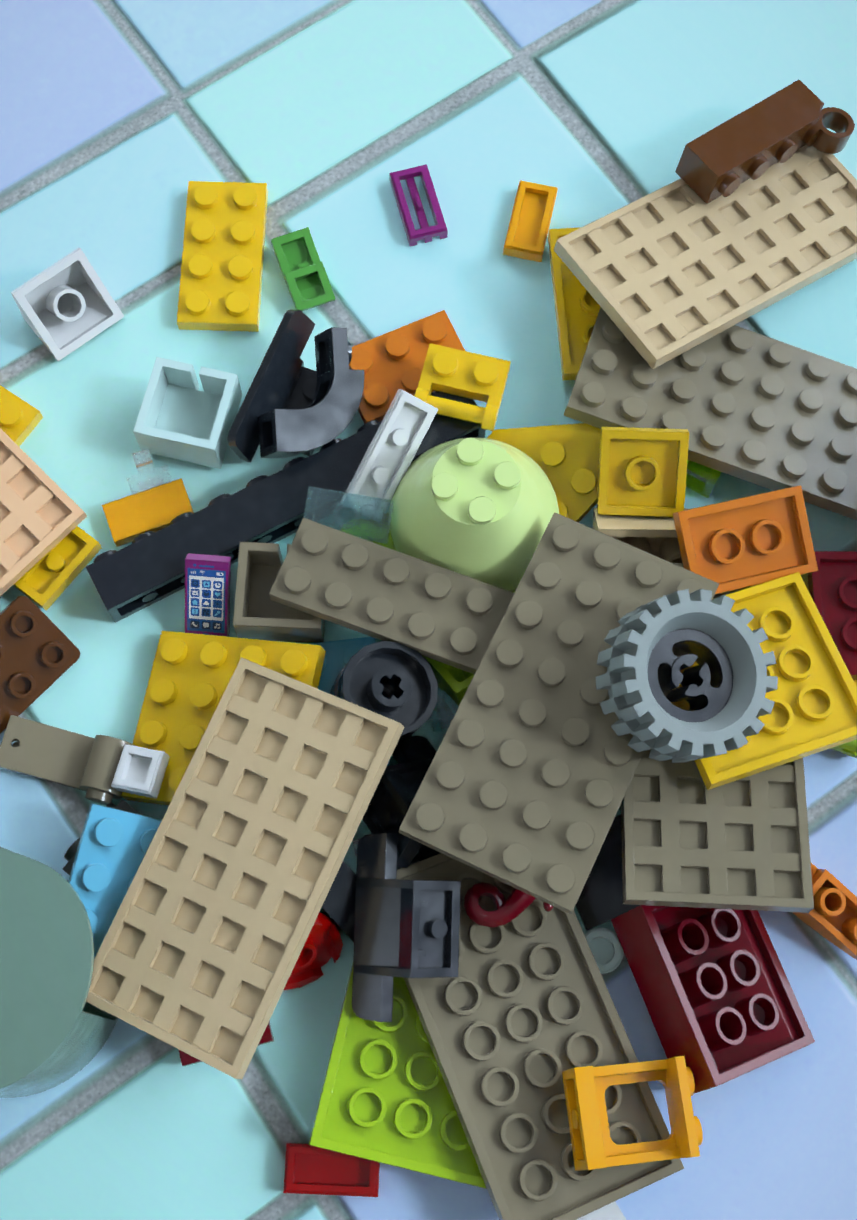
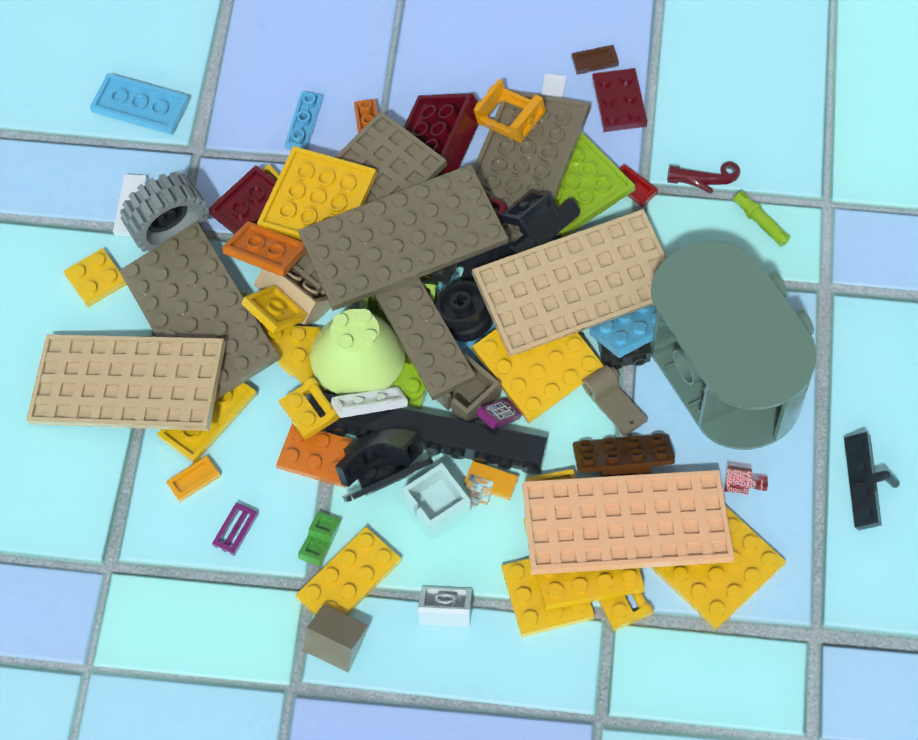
camera: 135 degrees left, 10 degrees down
white tile [111,744,170,799] -> none
clear light blue plate [304,486,395,543] -> none
light grey wheel [596,589,778,763] -> none
reddish brown hinge [675,79,855,204] -> none
none -> dark tan slope [303,604,370,672]

